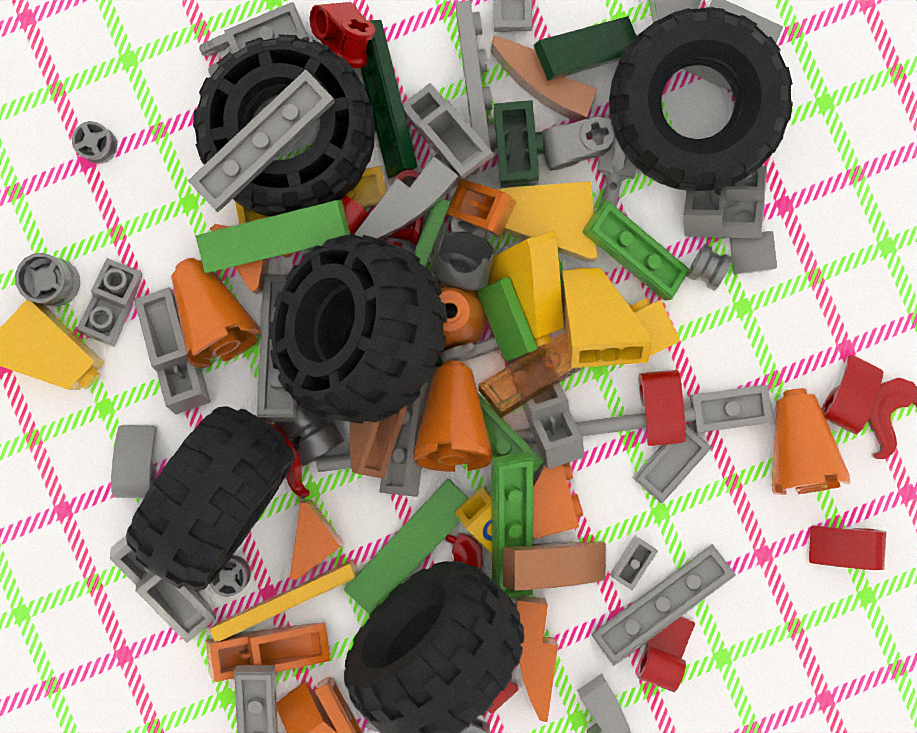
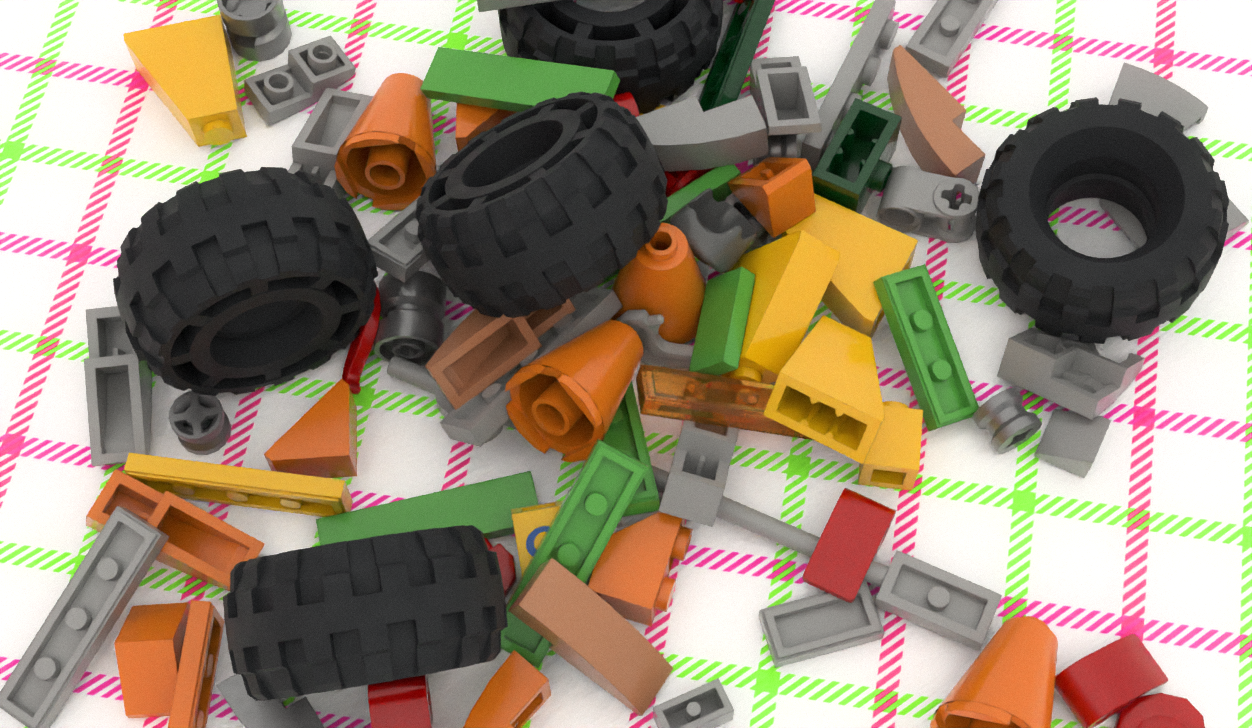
camera: 30 degrees right, 25 degrees down
dark green tile [533,16,637,81] -> none
light grey bar [596,147,637,207] -> none

